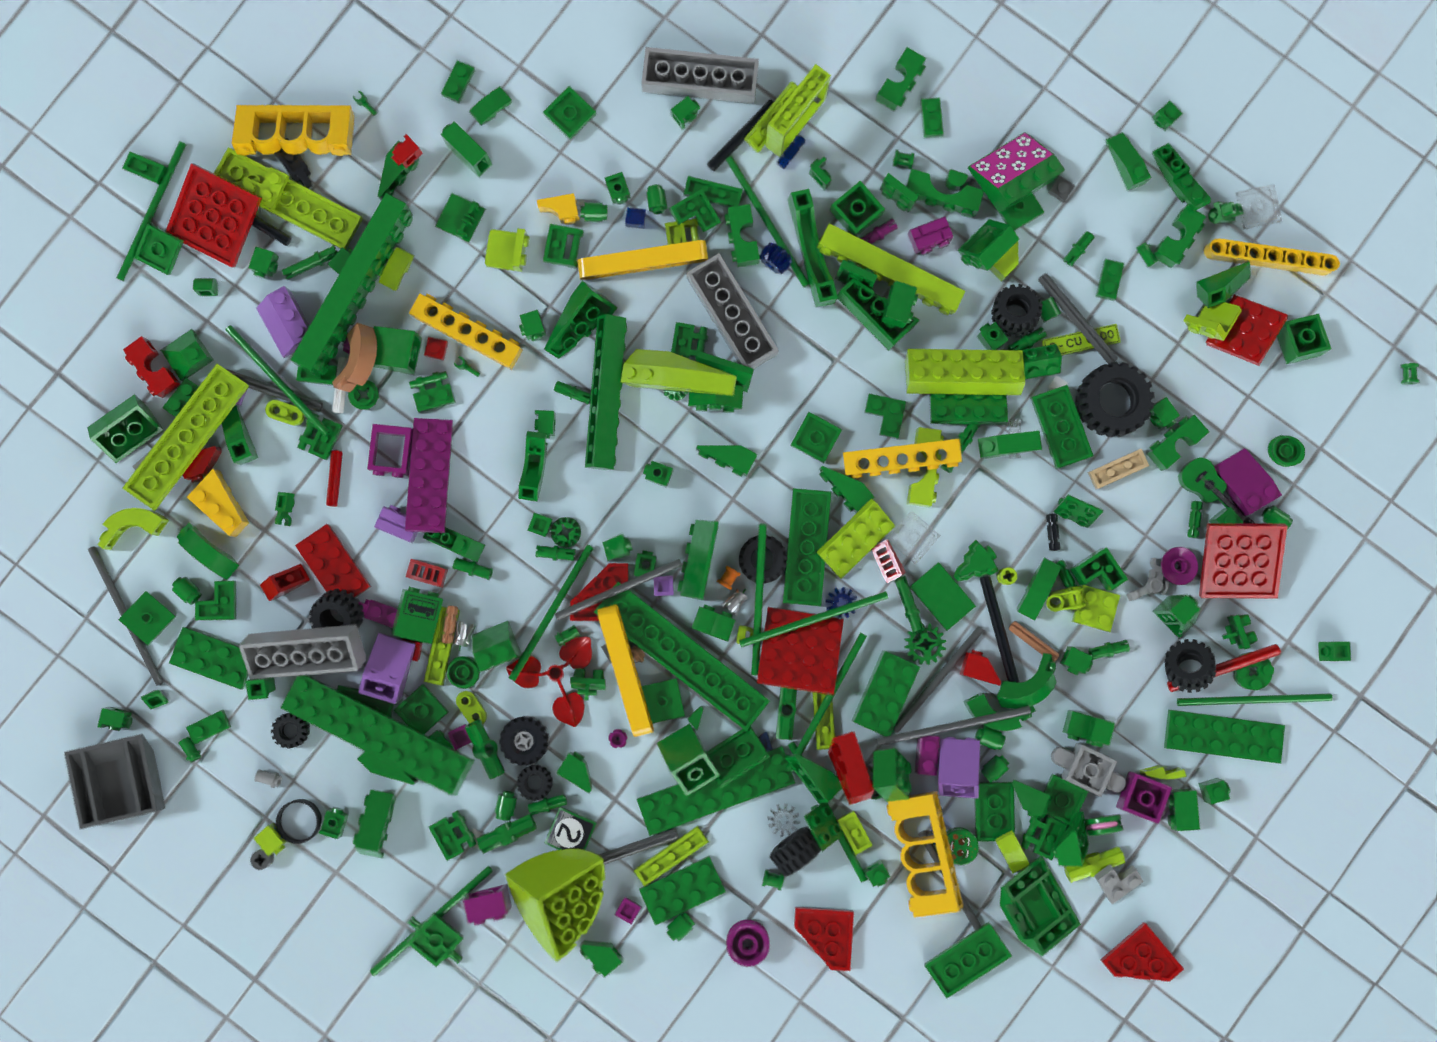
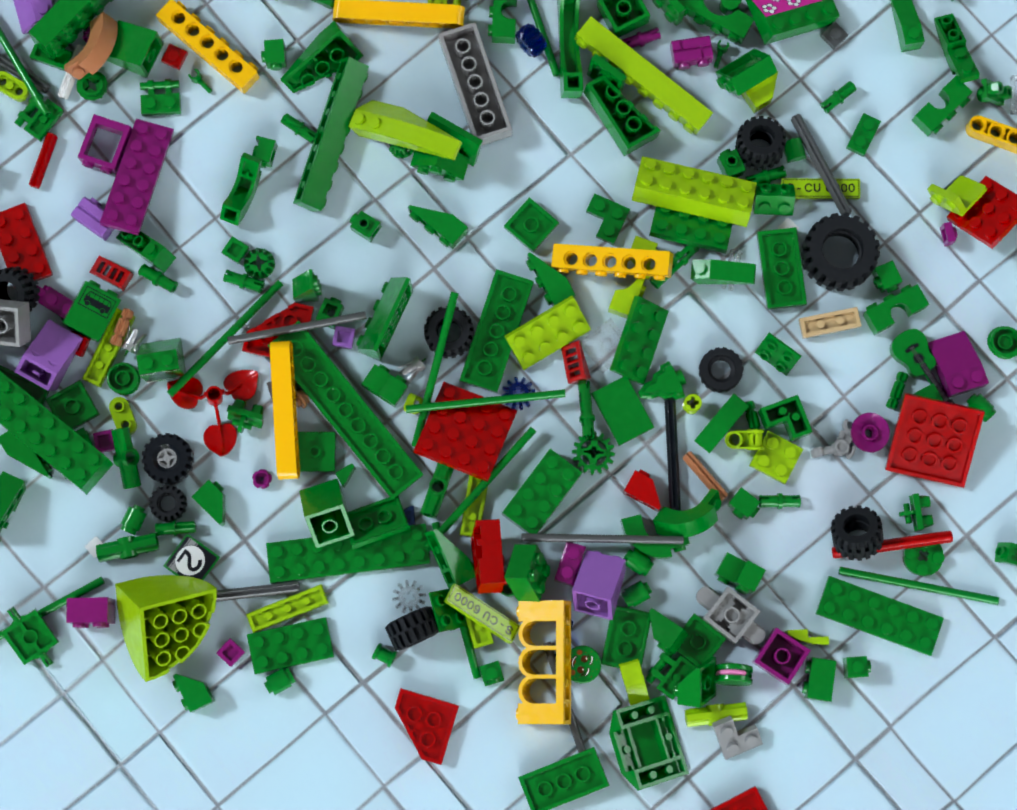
camera: 20 degrees right, 5 degrees down
green plate [428,810,477,861] -> none
green pin [554,625,580,646] -> none
green plate [671,322,708,361] -> none
orange bush [717,565,741,590] -> none
magenta wheel [726,919,770,967] -> none
green brick [881,280,918,328] -> none
dark grey piece [893,626,984,733] -> none
green plate [1000,194,1045,231] -> none
black axle [1046,513,1060,551] -> none
green pin [1136,242,1158,267] -> none
green wedge [1153,595,1201,639] -> none
green slope [1196,261,1250,308] -> none
none -> lime tile [444,584,520,644]
none -> green plate [610,296,669,385]
none -> black tyre [699,347,744,393]
none -> green hand [713,40,729,69]
none -> magenta plate [940,222,957,247]

